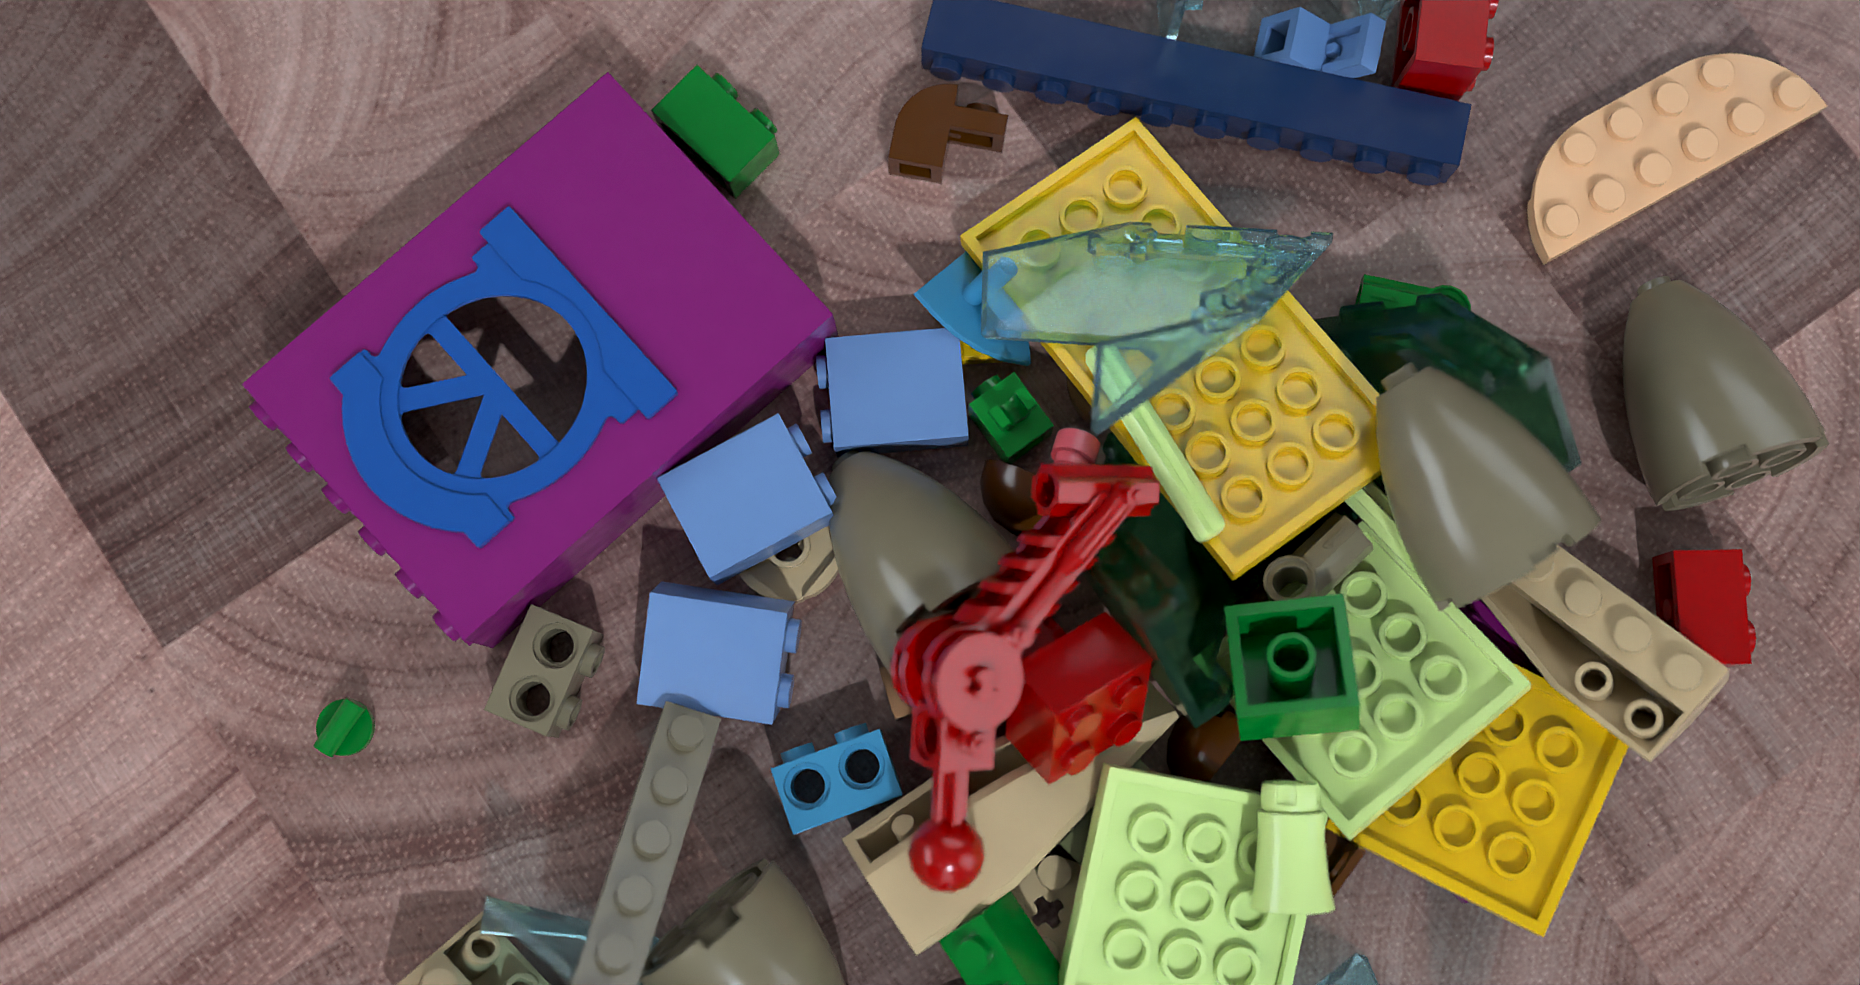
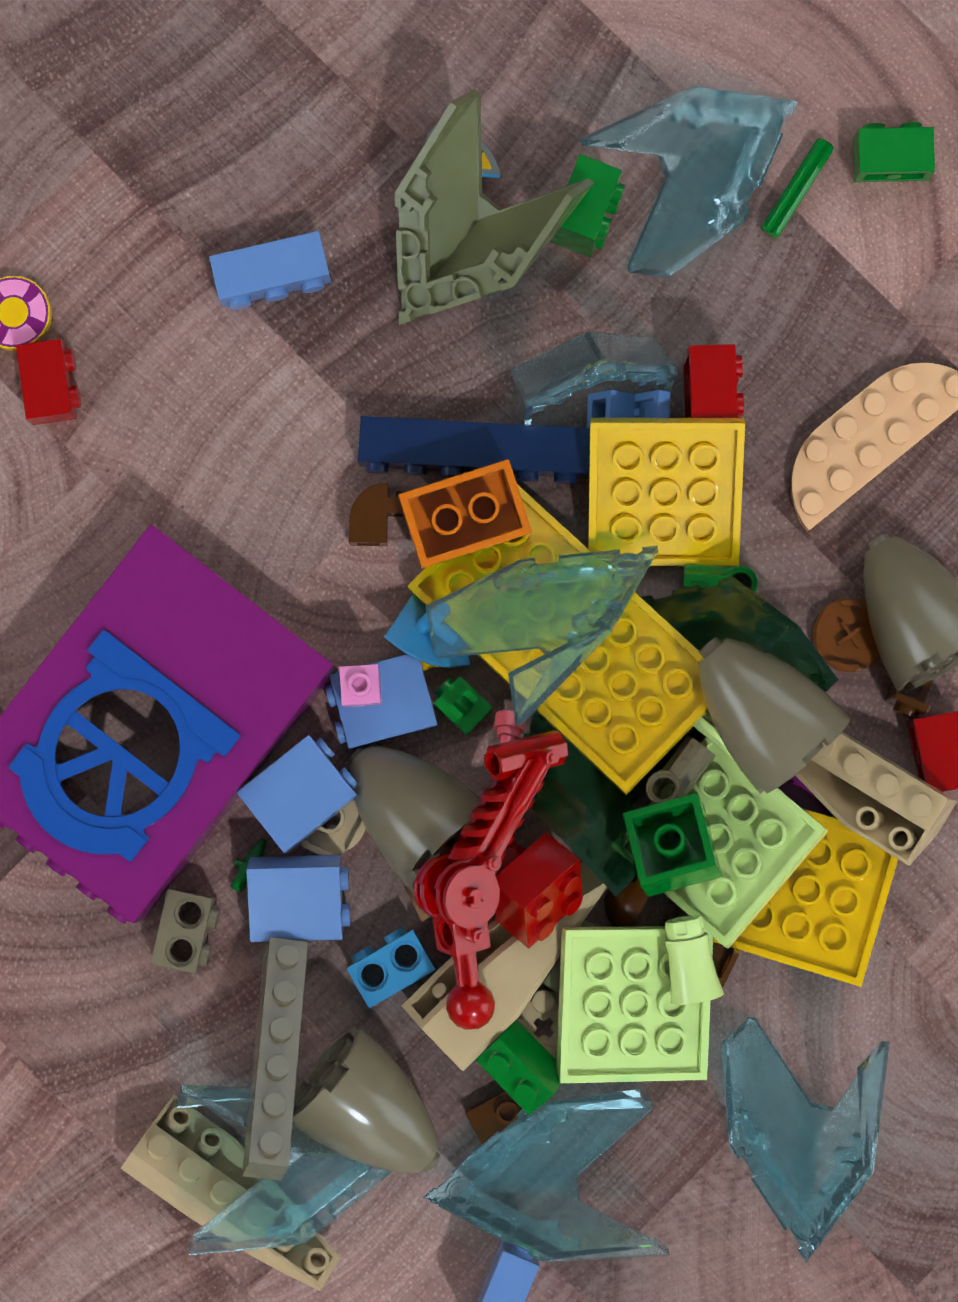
camera: 15 degrees left, 5 degrees up
green plate [313,697,375,757] -> none
green brick [651,65,780,199] -> none
reddish brown brick [980,459,1042,536] -> none
yellowish green axle [1085,341,1225,542] -> none
none -> green helmet [230,838,266,893]
none -> bright pink brick [339,664,382,708]
none -> orange brick [398,459,532,569]
none -> yellow plate [588,418,745,566]
none -> dark orange tile [812,598,881,673]
none -> reddish brown bracket [884,679,934,718]

